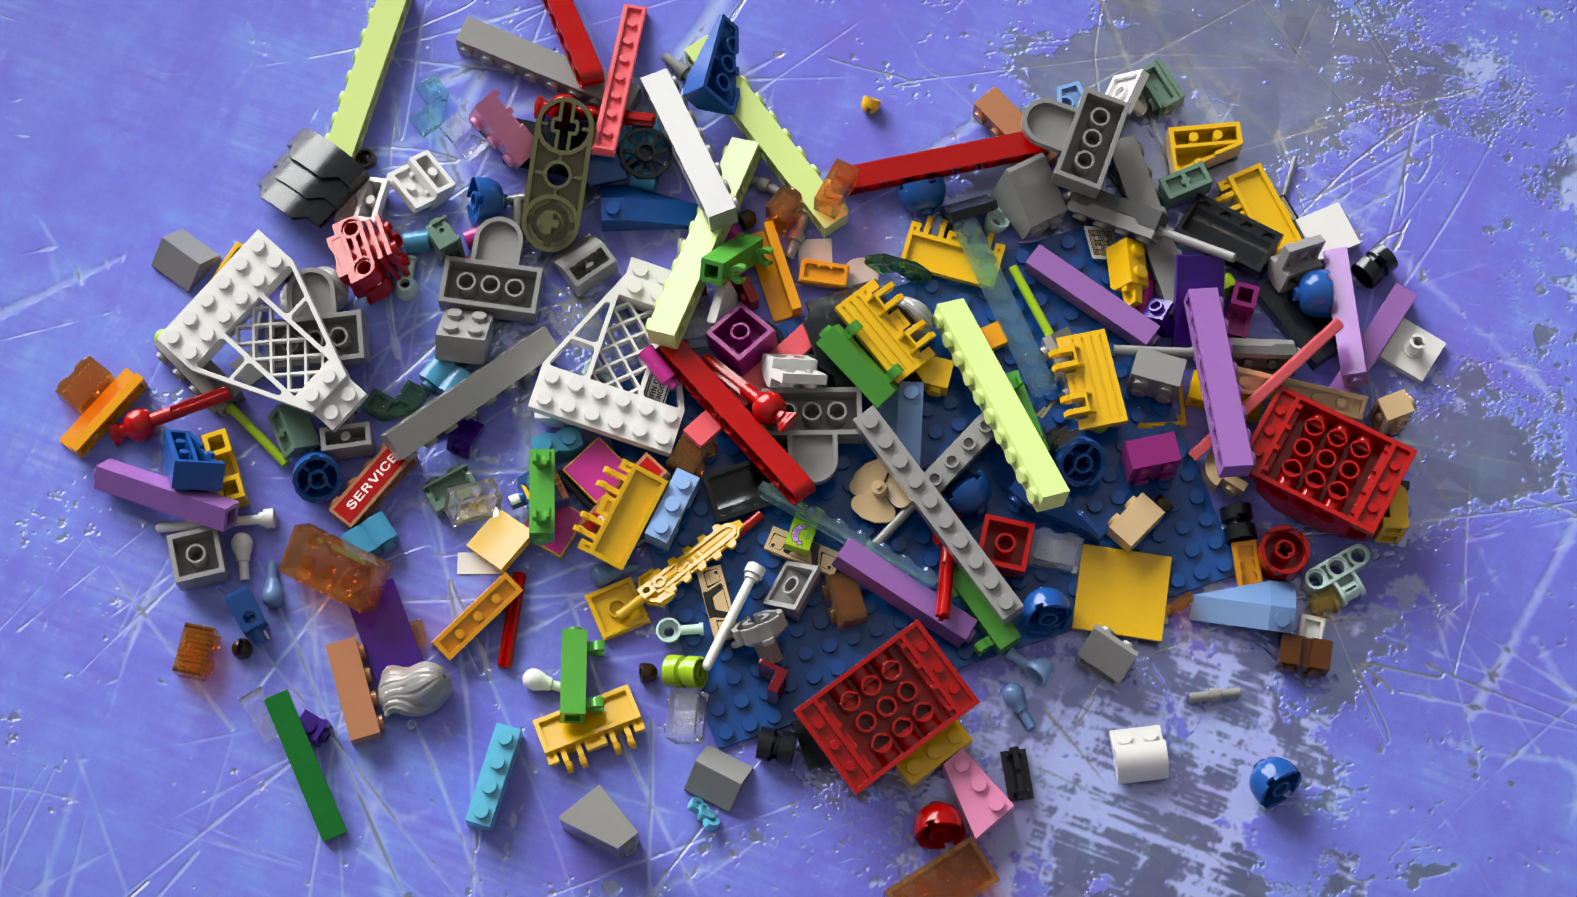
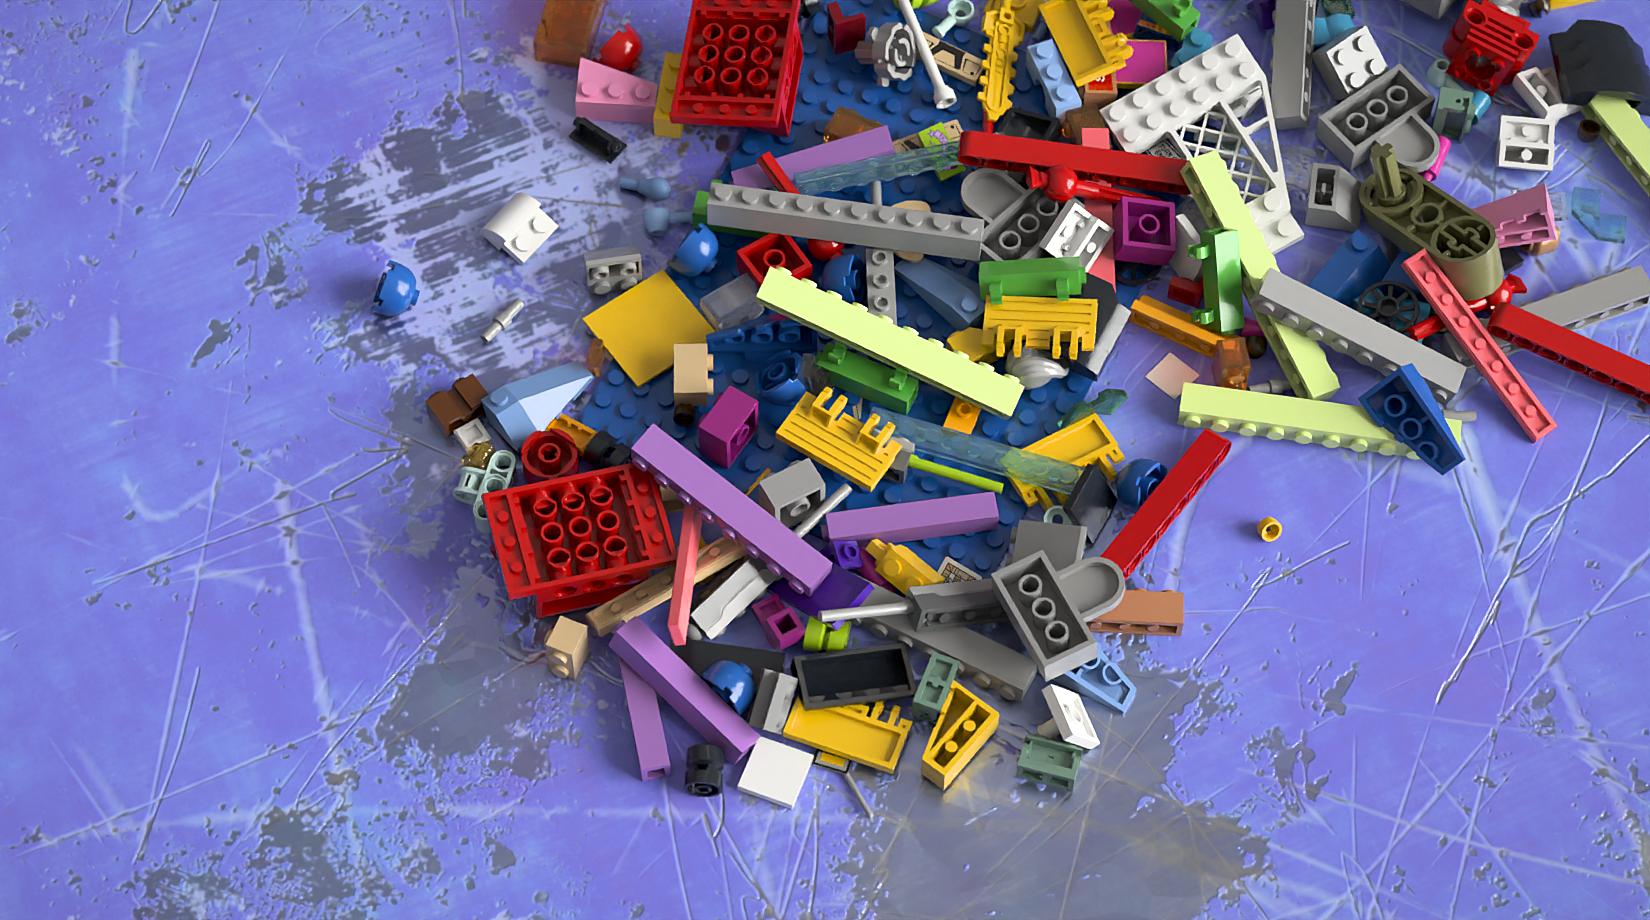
camera: 135 degrees right, 10 degrees down
blue cylinder [467,176,508,225] -> none
dark pink cylinder [638,345,679,391] -> none
light grey slope [763,560,821,622] -> none
light grey bar [785,214,810,261] -> none
light orange plate [798,258,850,290] -> none
clear orange brick [814,158,859,219] -> none
white sticker [846,257,879,288] -> none
yellow hips [1374,480,1410,543] -> none
white tile [1378,318,1446,384] -> none

